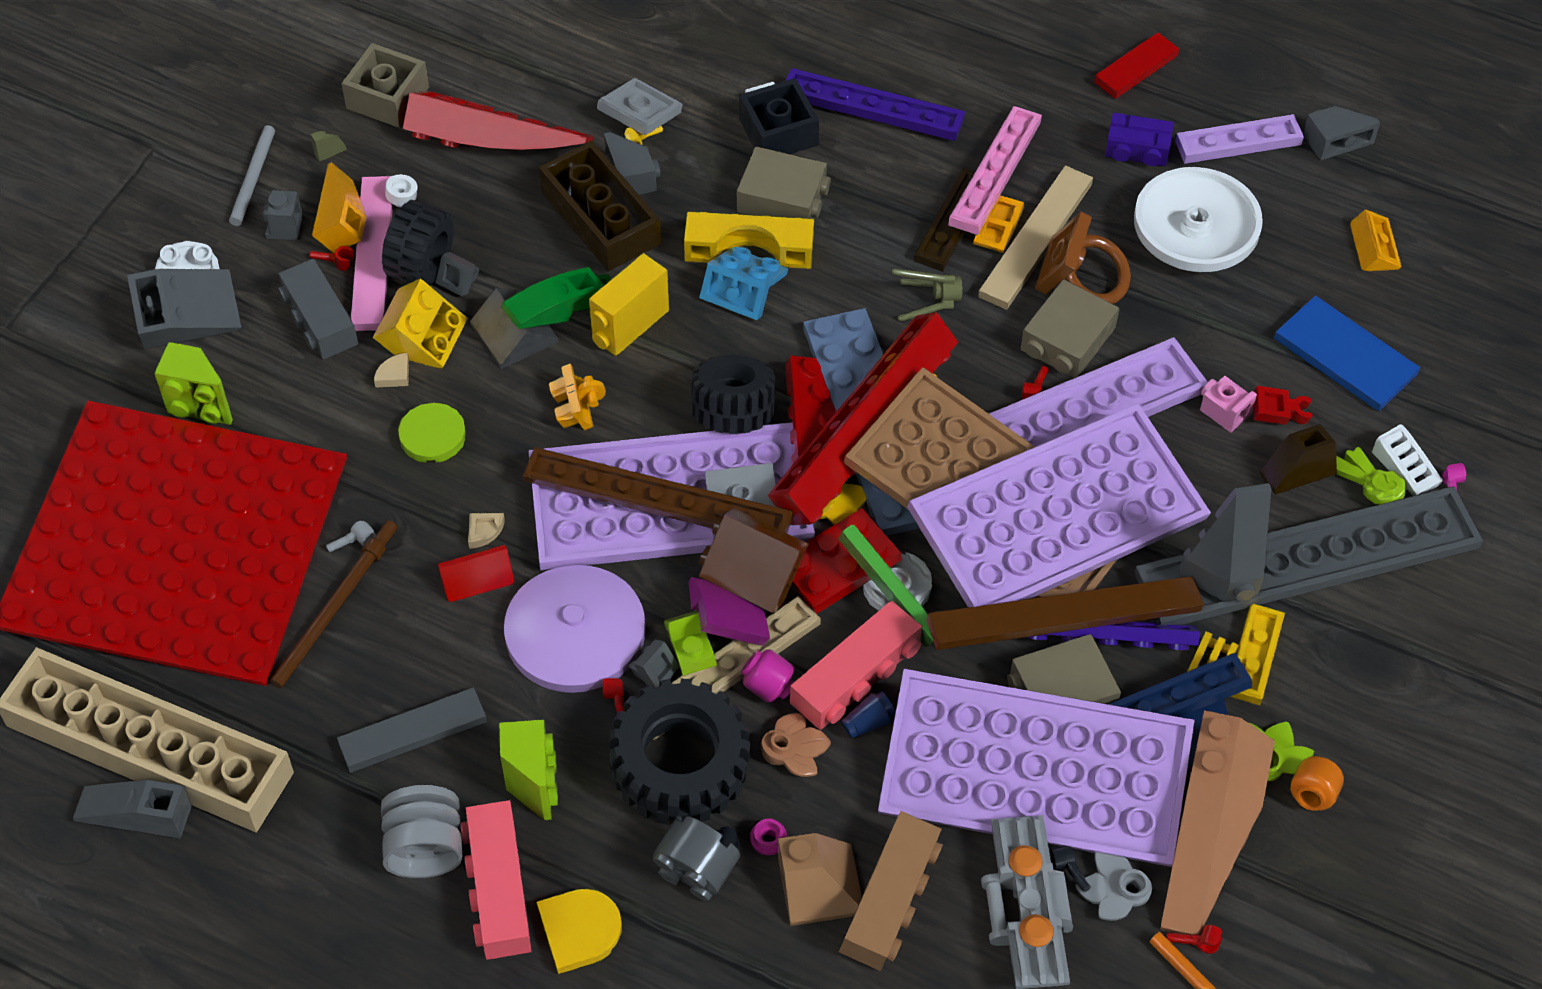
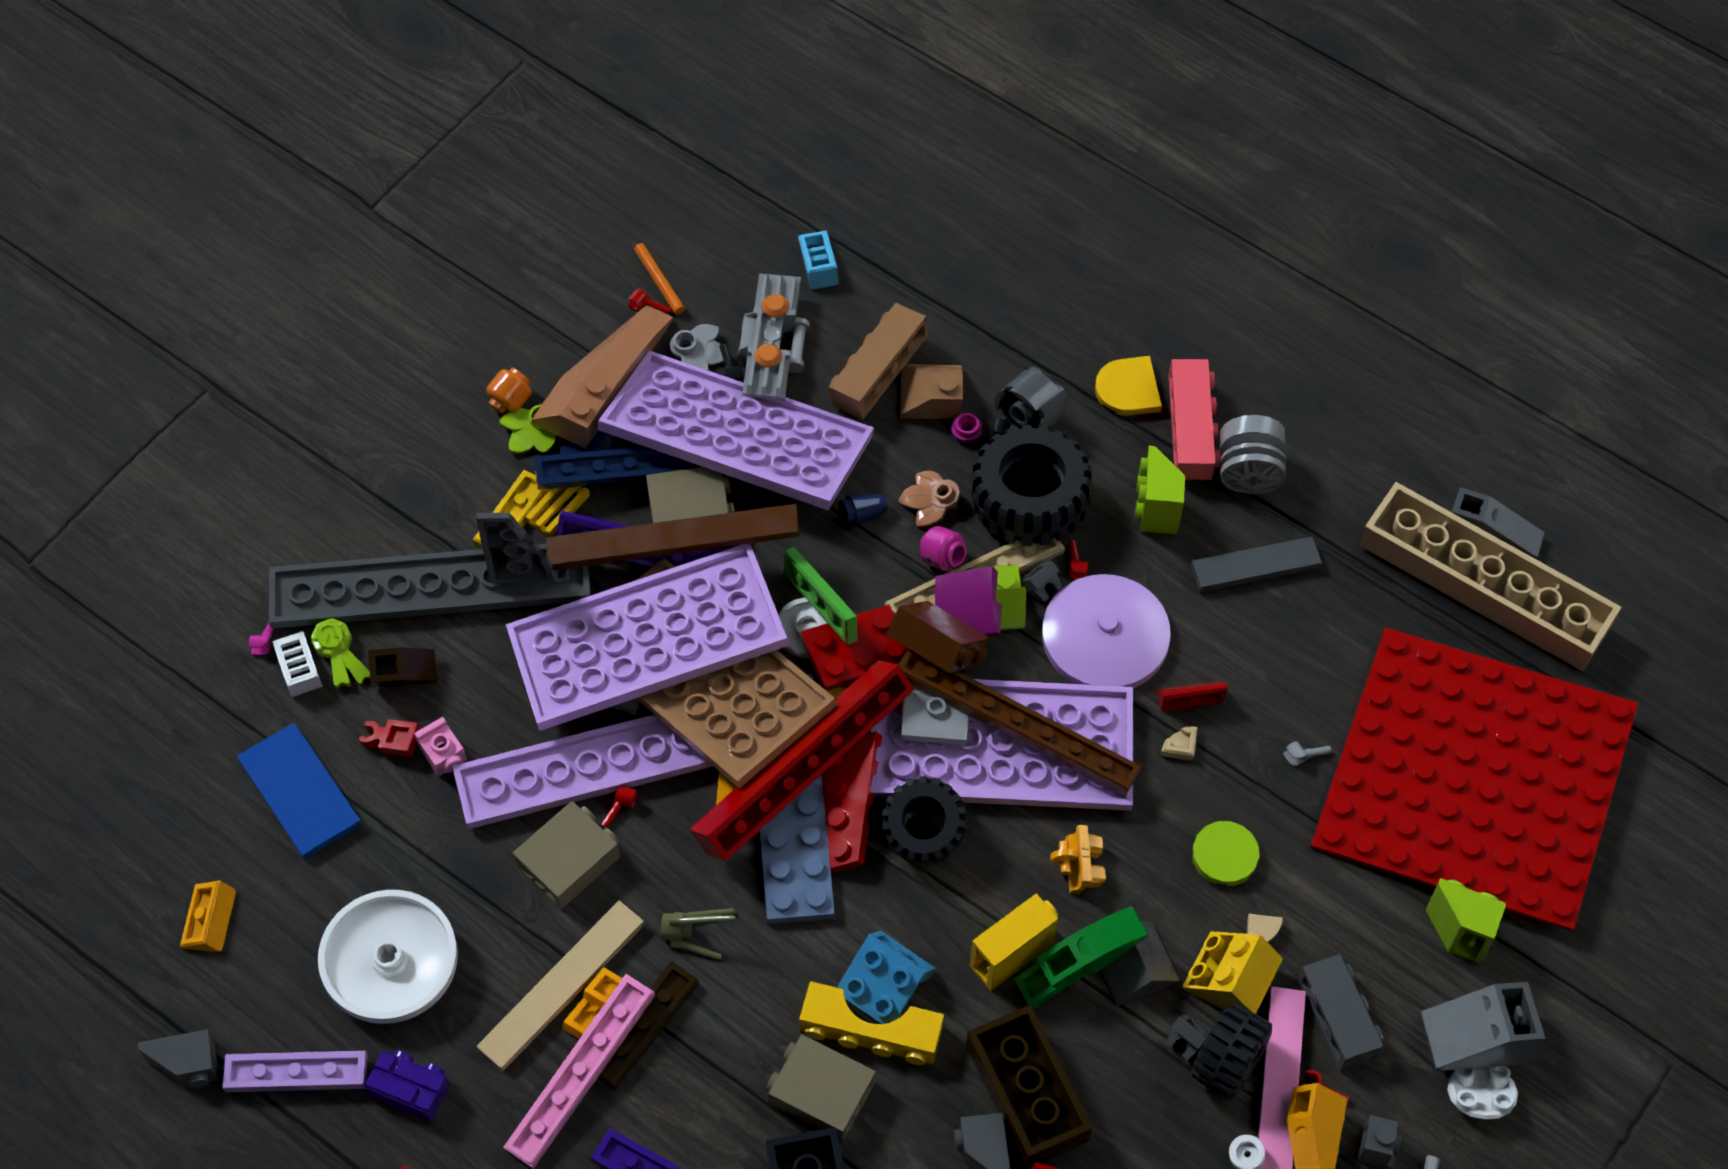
camera: 170 degrees left, 5 degrees up
reddish brown bar [270,520,398,689] -> none
coral brick [790,600,922,730] -> none
dark orange tile [1035,212,1131,304] -> none

